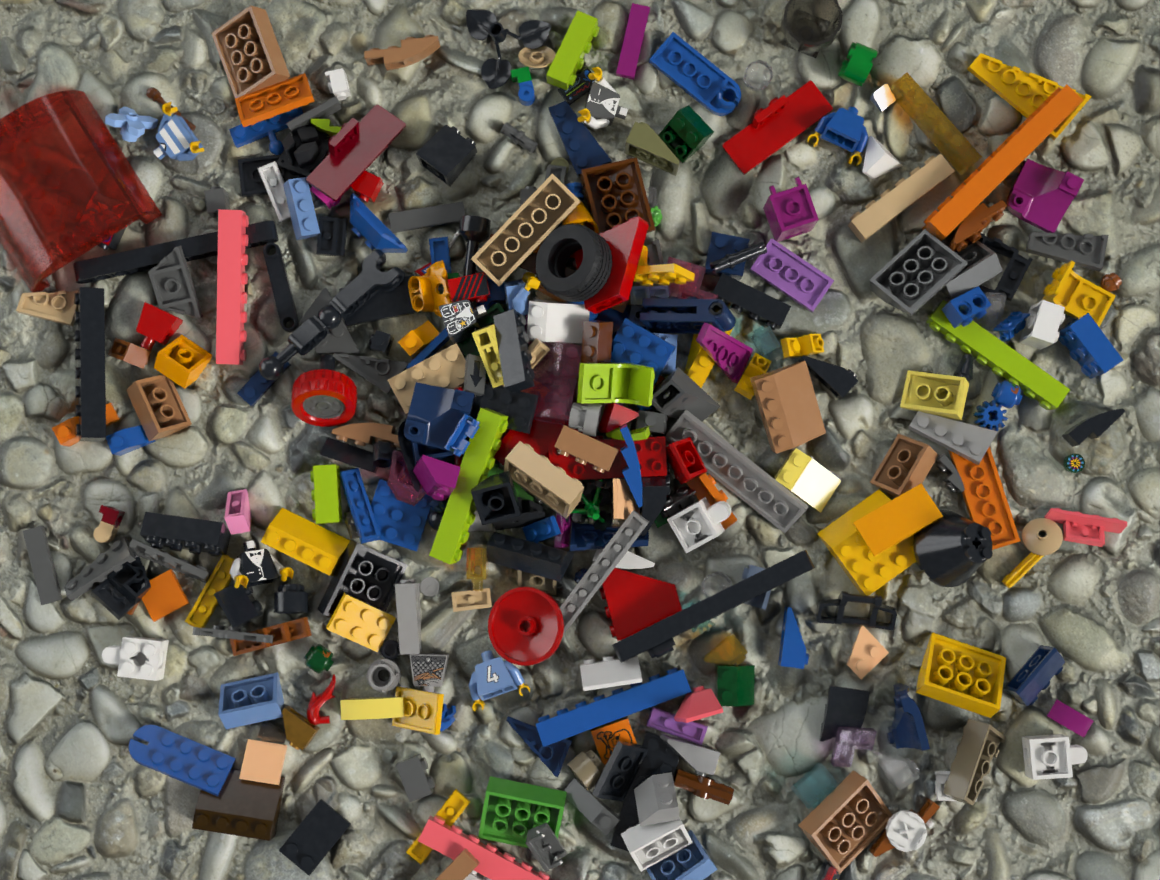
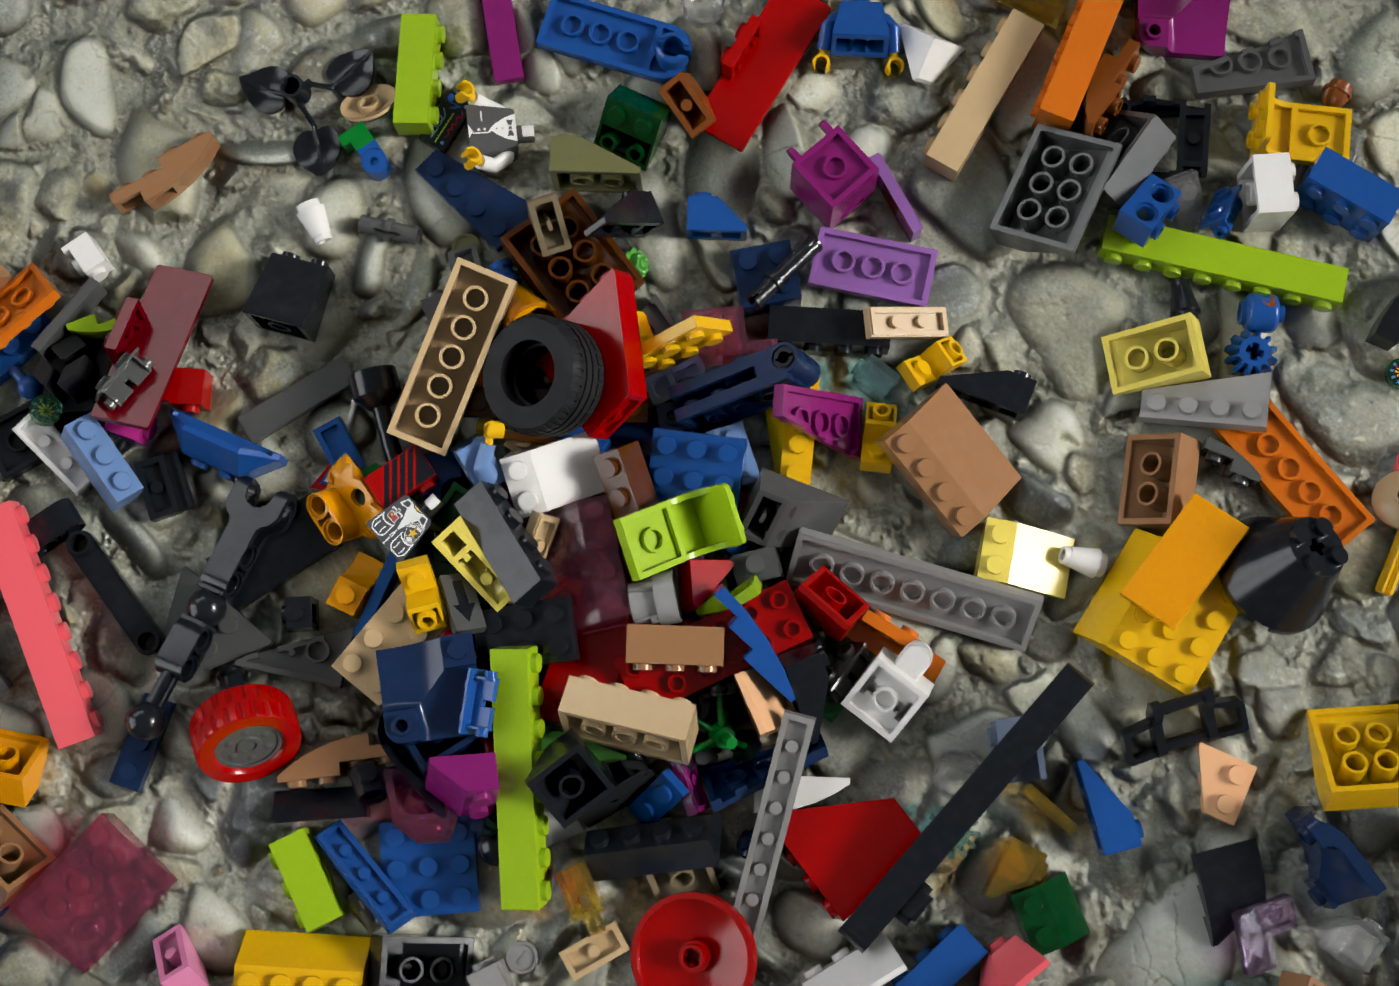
camera: 20 degrees left, 5 degrees down
none -> clear pink slope [9,813,178,973]
none -> clear green tile [29,394,63,426]
none -> dark grey hinge [94,347,154,411]
none -> white cone [296,198,332,245]
none -> yellow slope [396,554,447,635]
none -> dark tan slope [526,191,572,257]
none -> black slope [584,189,664,238]
none -> dark orange slope [658,72,717,139]
none -> blue slope [686,192,747,241]
none -> tan tile [863,307,949,339]
none -> medium lavender tile [869,152,923,242]
none -> clear yellow tile [1017,783,1078,836]
none -> white cone [1058,545,1108,578]

